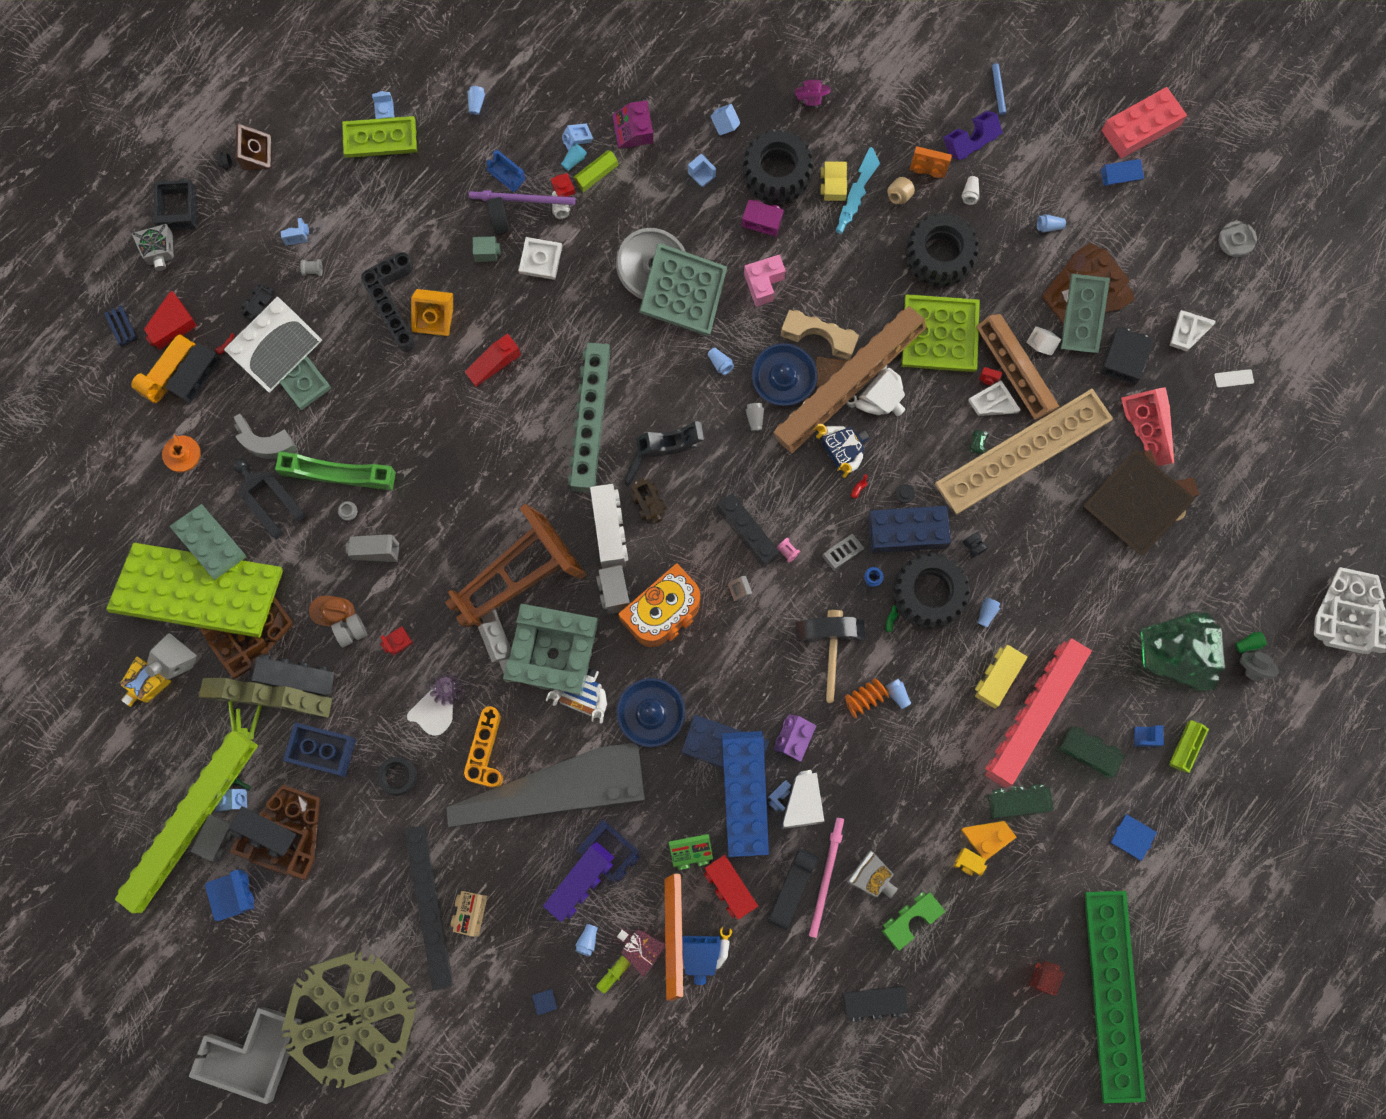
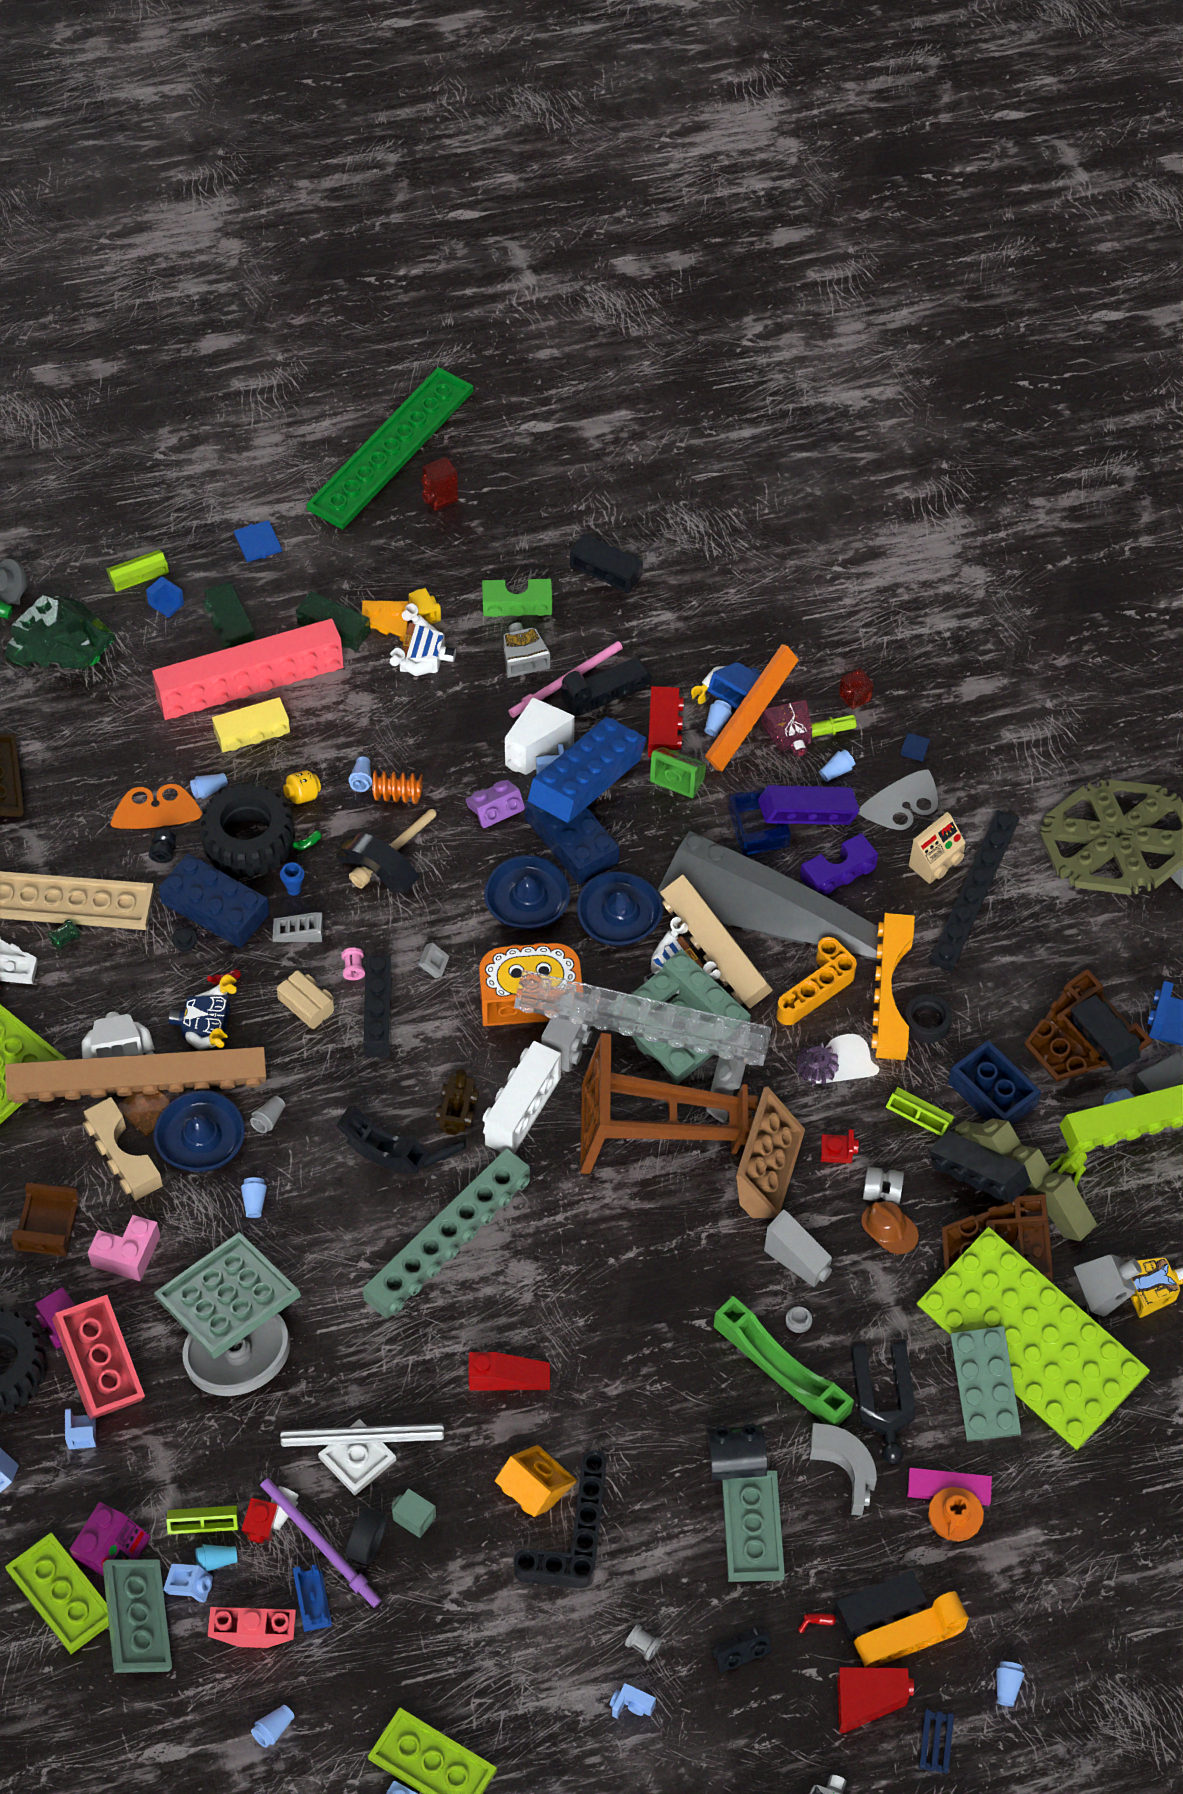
camera: 145 degrees left, 20 degrees down
slope [224,296,322,393] -> none
none -> lime plate [5,1533,109,1654]
none -> reddish brown panel [11,1182,80,1257]
none -> coral brick [52,1295,145,1420]
none -> sand green plate [103,1560,172,1673]
none -> orange piece [111,784,202,829]
none -> coral slope [208,1607,296,1648]
none -> tan brick [277,970,334,1029]
none -> axle [280,1423,444,1447]
none -> yellow head [283,770,321,804]
none -> torso [390,603,456,676]
none -> dark blue hat [484,855,570,930]
none -> clear brick [514,970,772,1066]
none -> tan brick [660,875,773,1009]
none -> light blue cone [704,700,732,737]
none -> black brick [706,1424,767,1481]
none -> medium nougat slope [736,1087,805,1218]
none -> dark purple arch [800,833,878,895]
none -> clear red brick [839,667,874,710]
none -> light grey piece [858,770,938,830]
none -> light orange arch [871,913,915,1060]
none -> lime piece [886,1087,954,1136]
none -> dark pink tile [907,1468,992,1506]
none -> light blue cone [996,1661,1025,1706]

